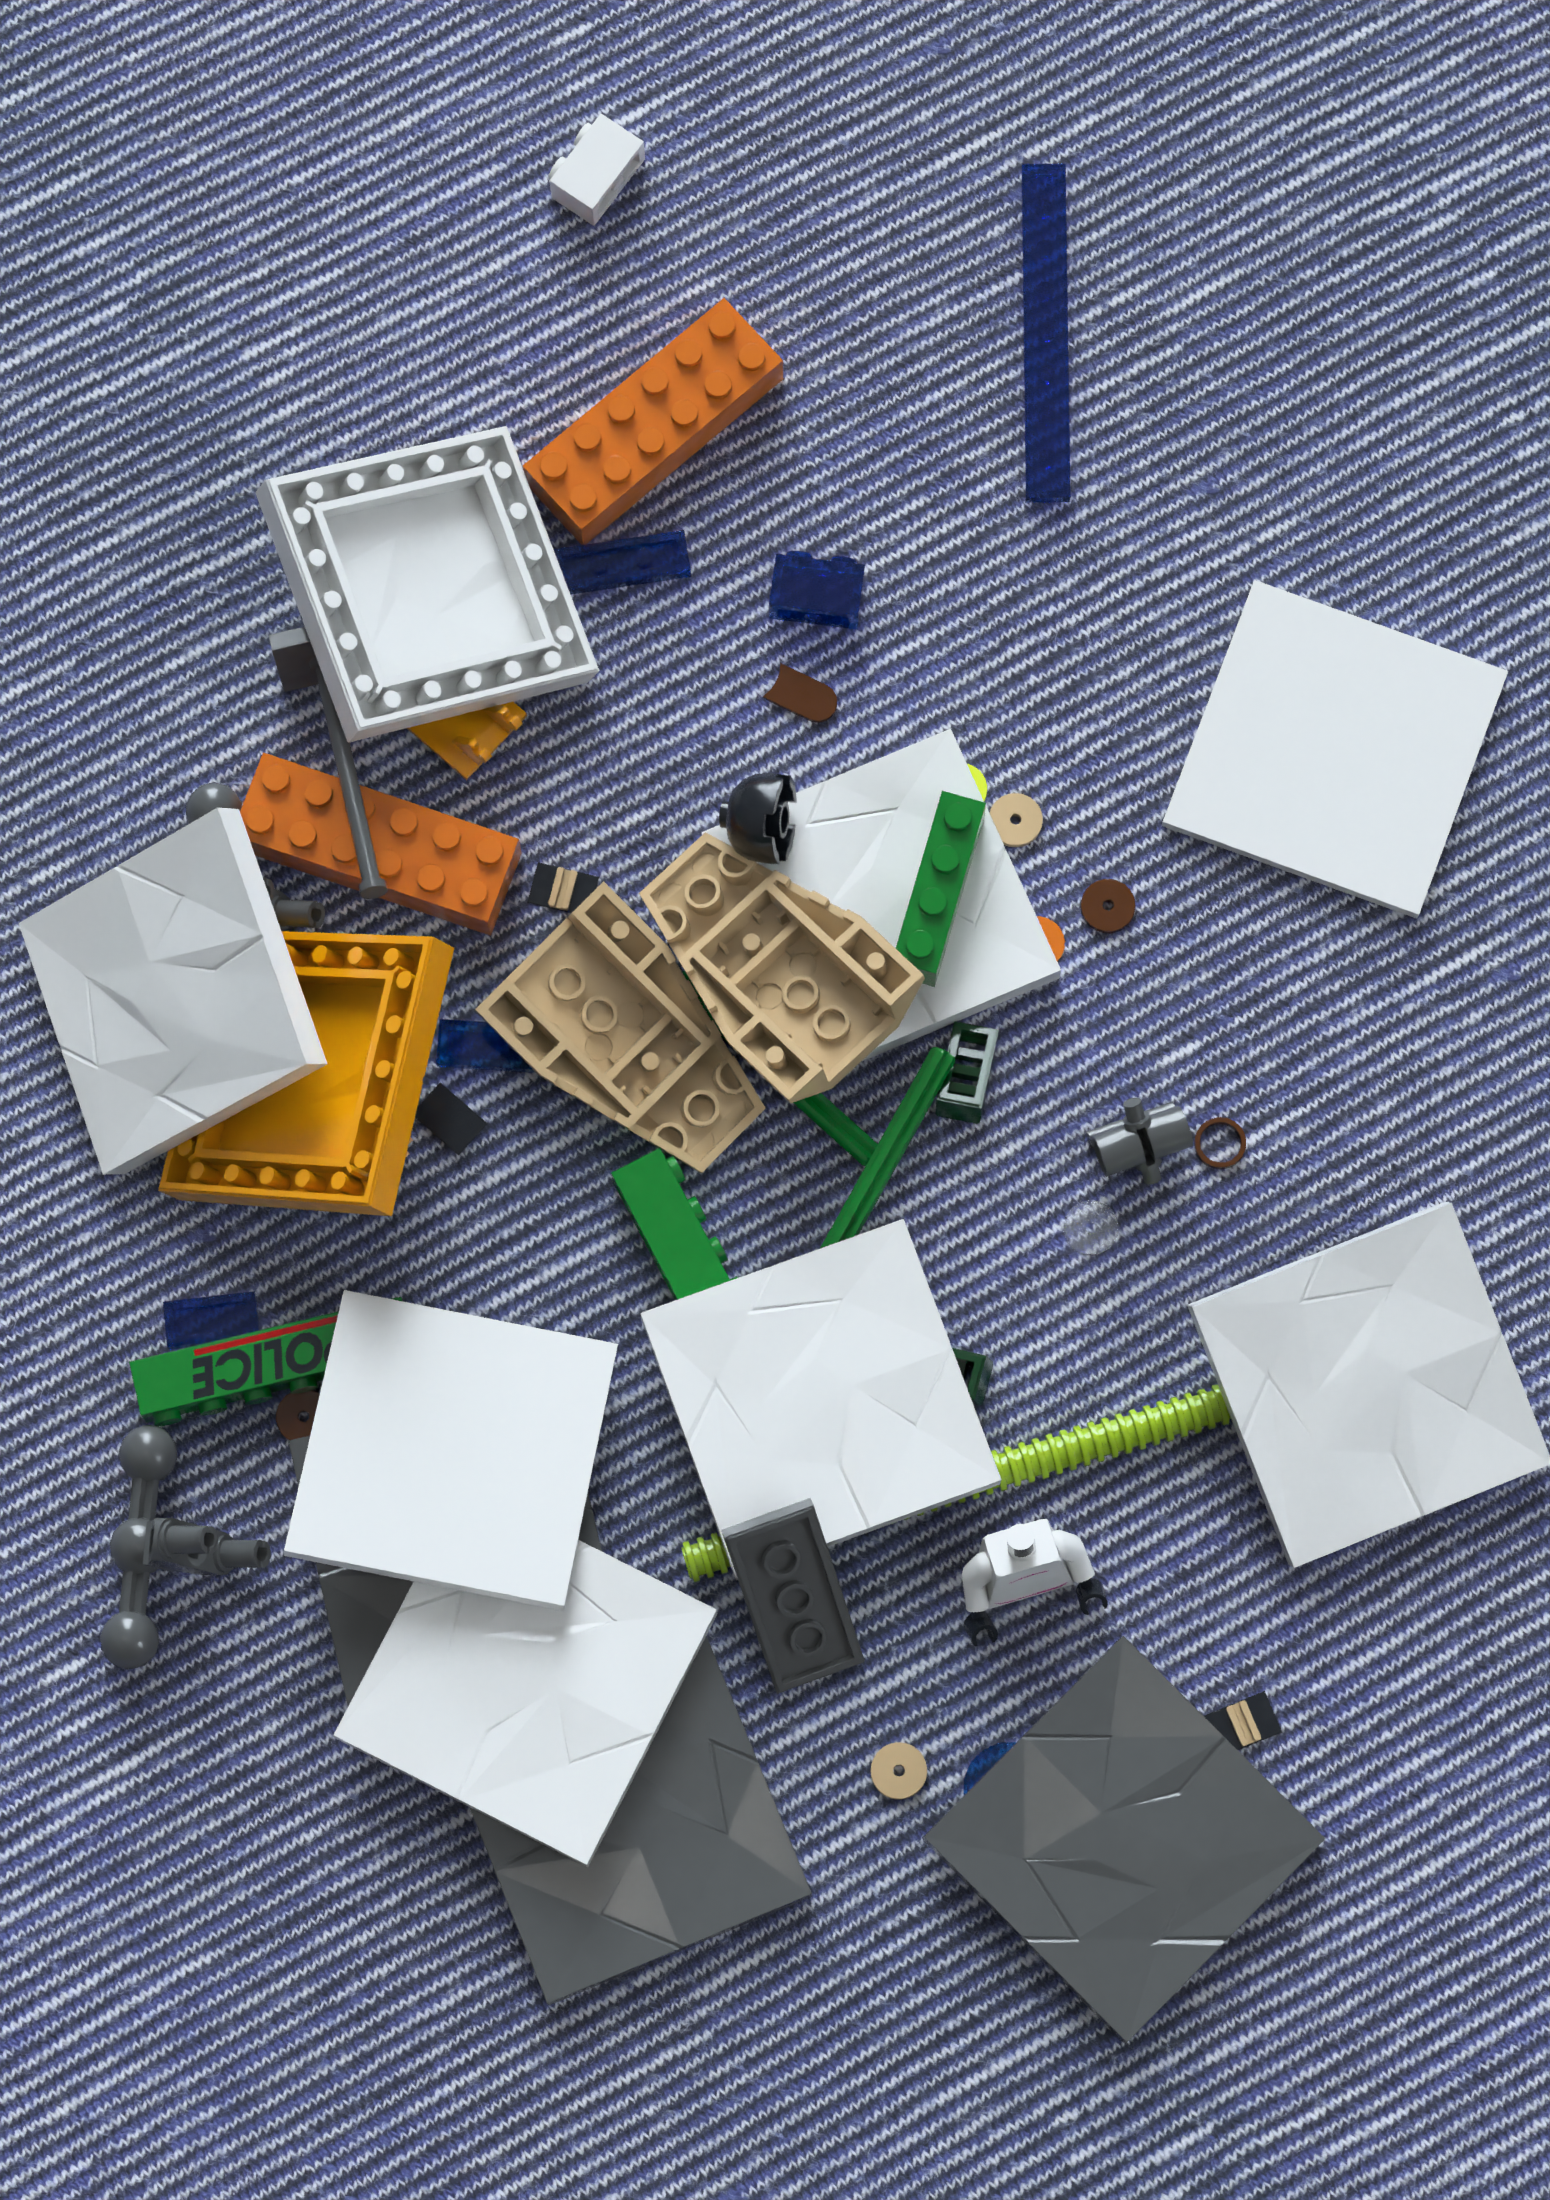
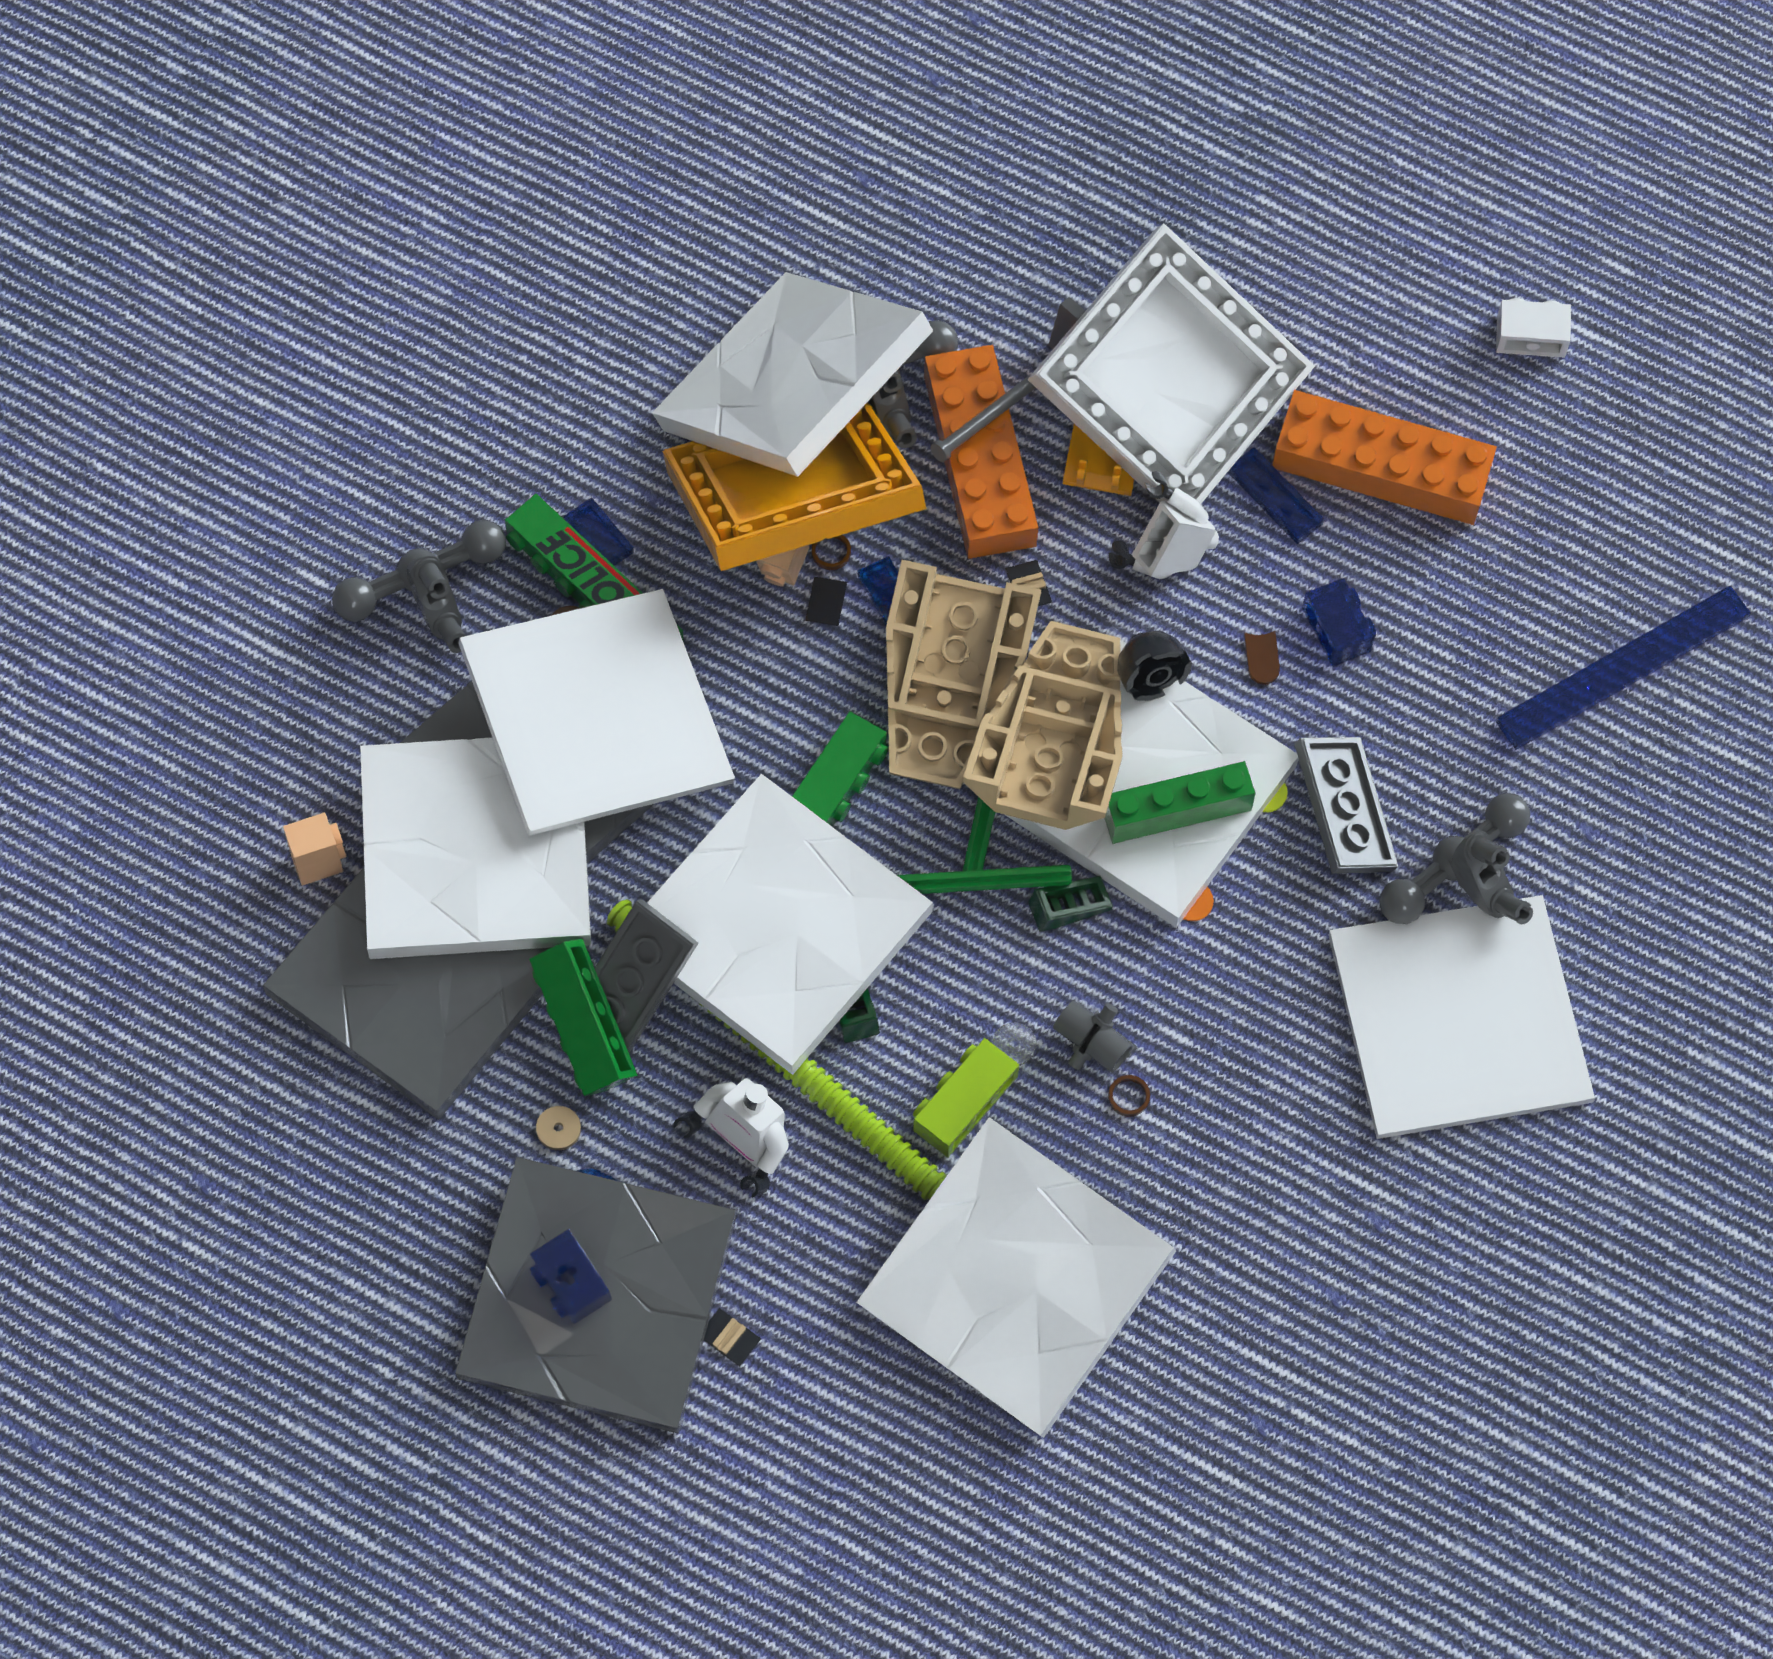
camera: 55 degrees right, 10 degrees down
tan wheel [989,793,1043,847] -> none
reddish brown wheel [1081,879,1135,933] -> none
none -> light nougat brick [283,812,346,886]
none -> green brick [529,939,638,1096]
none -> clear blue brick [529,1229,612,1324]
none -> lime brick [913,1038,1019,1158]
none -> white torso [1108,471,1219,579]
none -> tile [1294,737,1399,874]
none -> dark grey connector [1379,793,1533,925]

